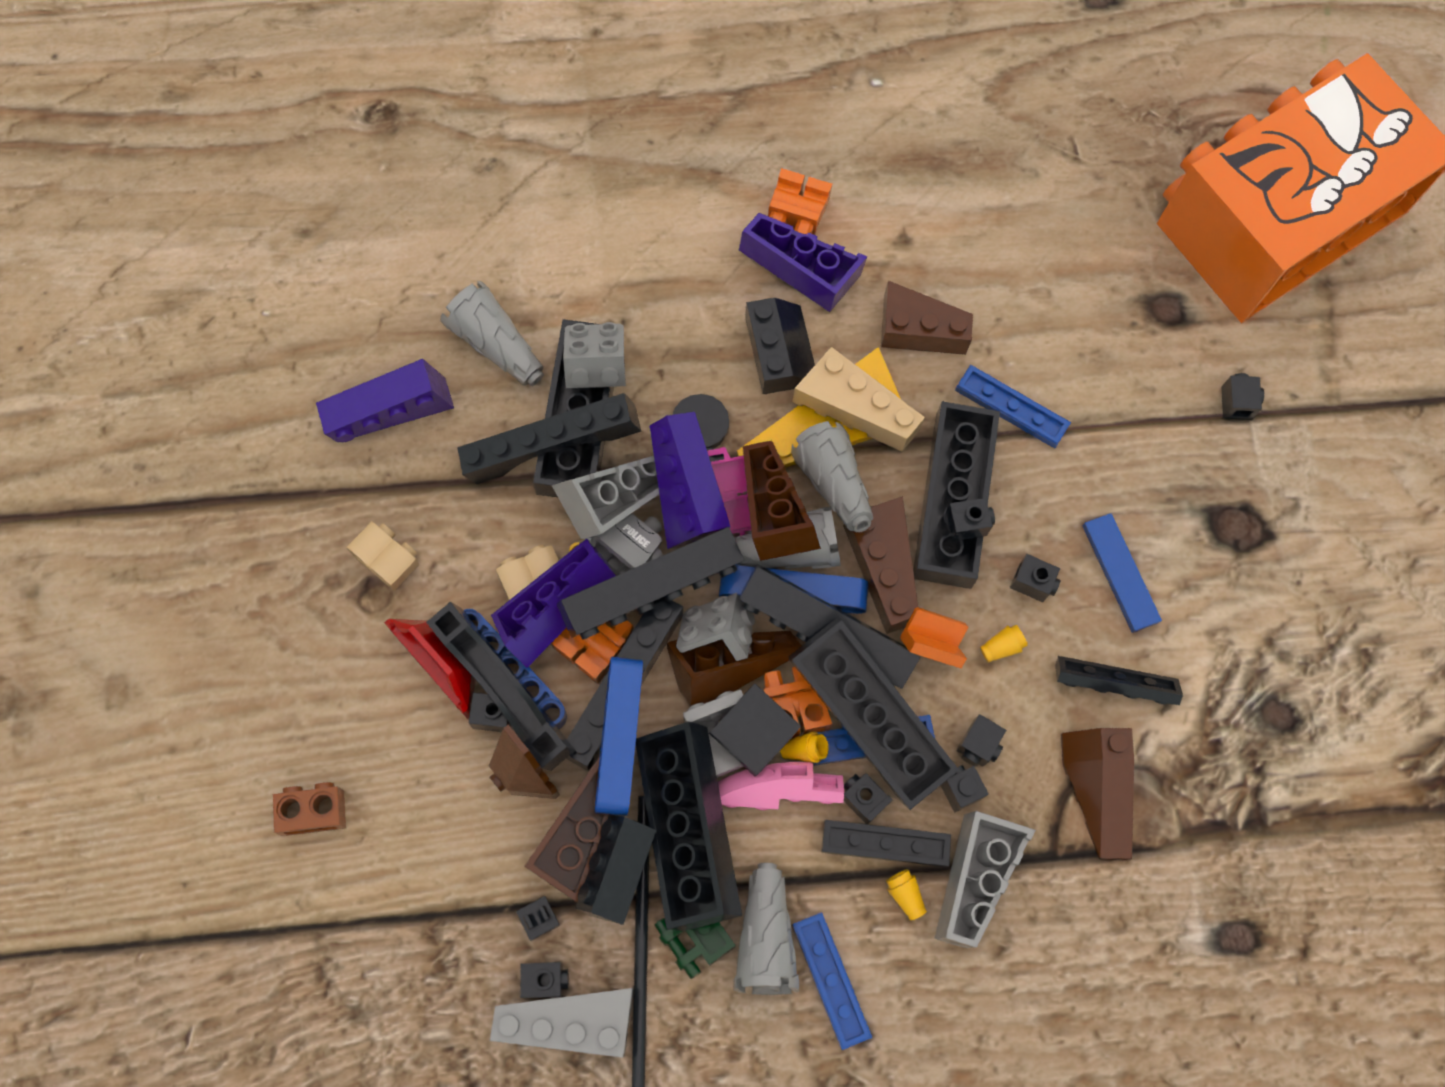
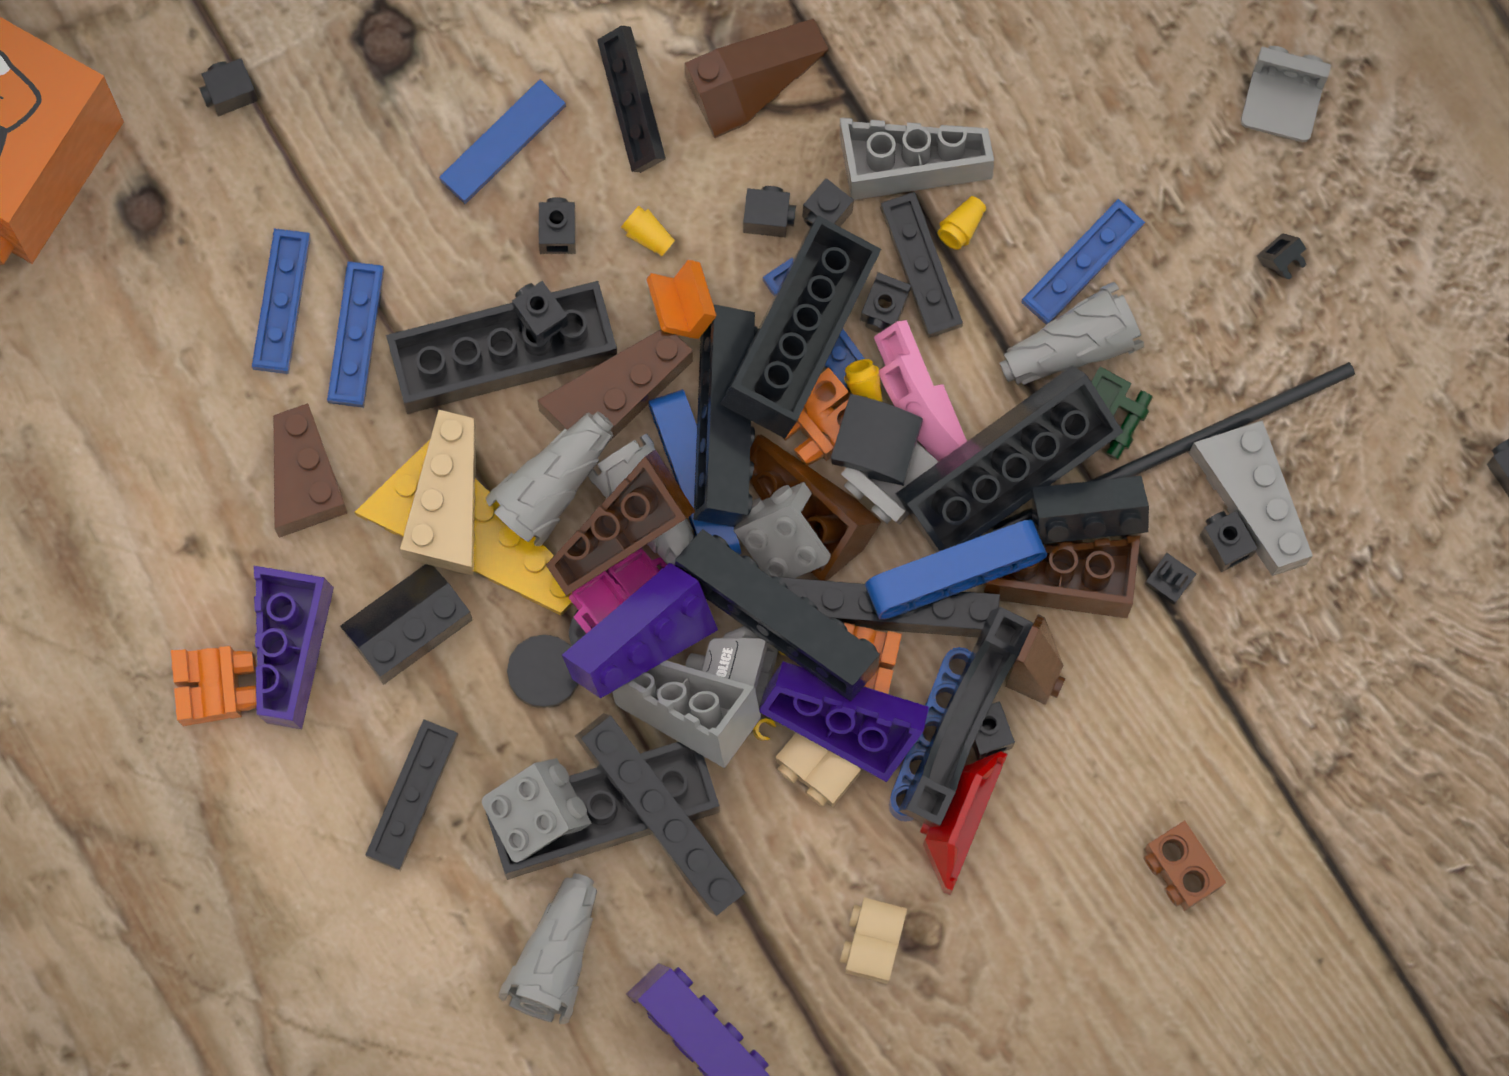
camera: 115 degrees left, 5 degrees up
none -> blue tile [252,228,311,374]
none -> black plate [365,719,458,871]

